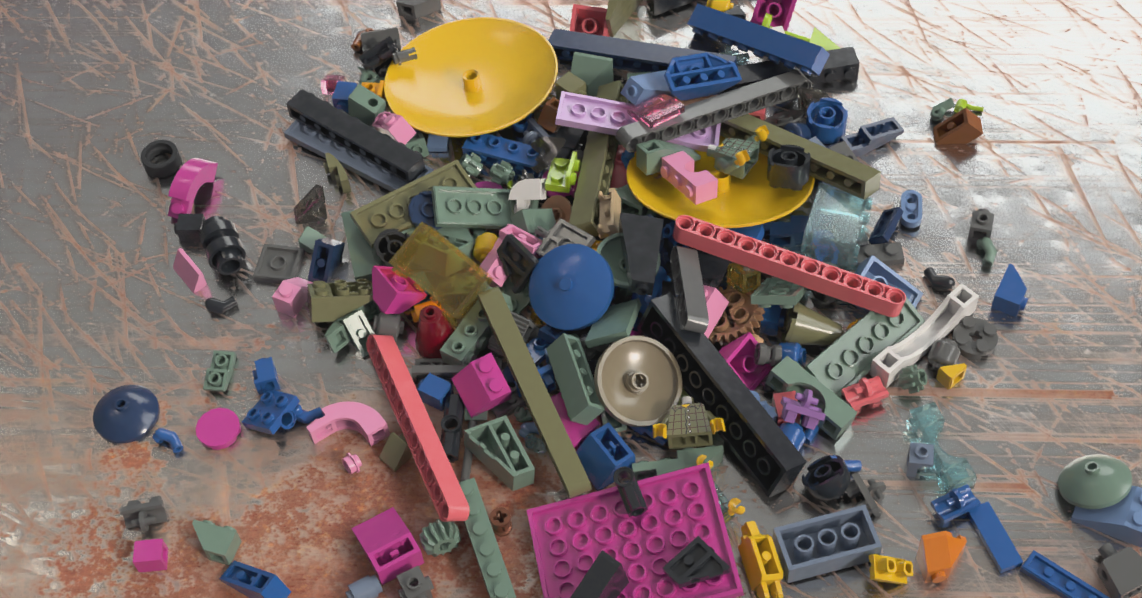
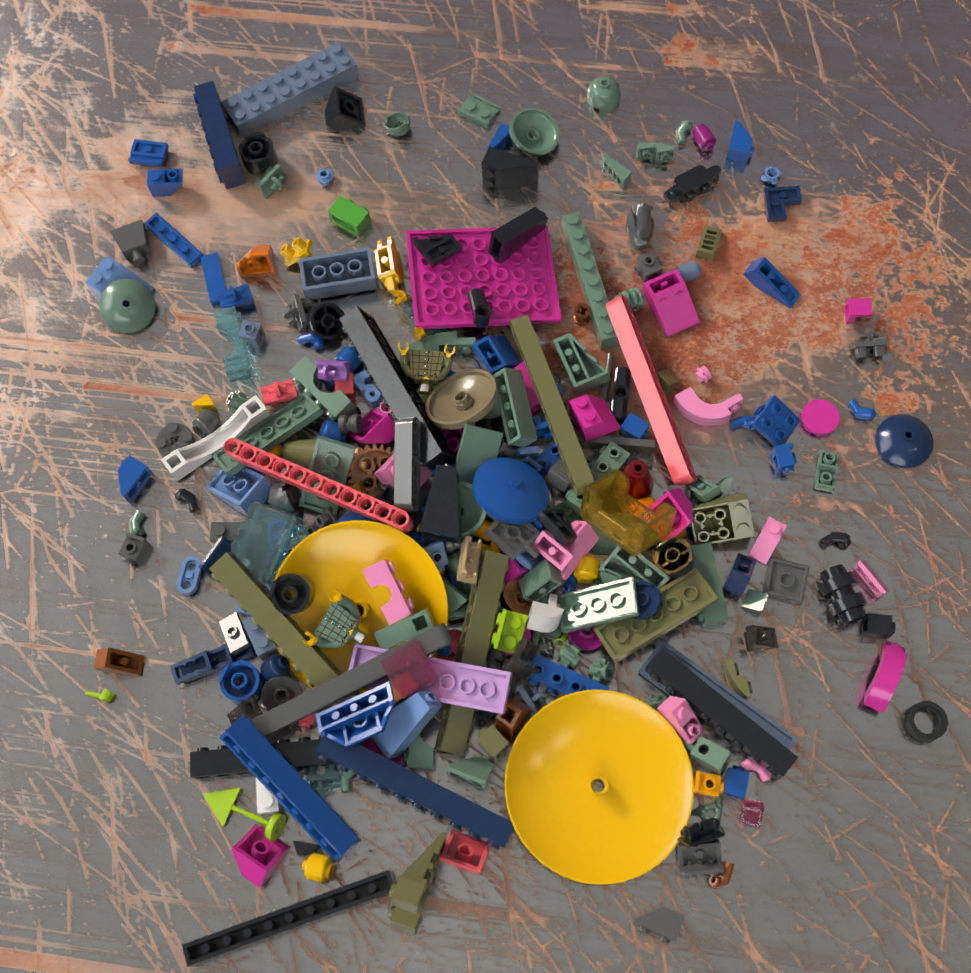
camera: 175 degrees left, 15 degrees up
sand green slope [192,520,242,566] -> none
dark grey pin [392,47,417,66] -> none
sand green arm [930,98,955,121] -> none

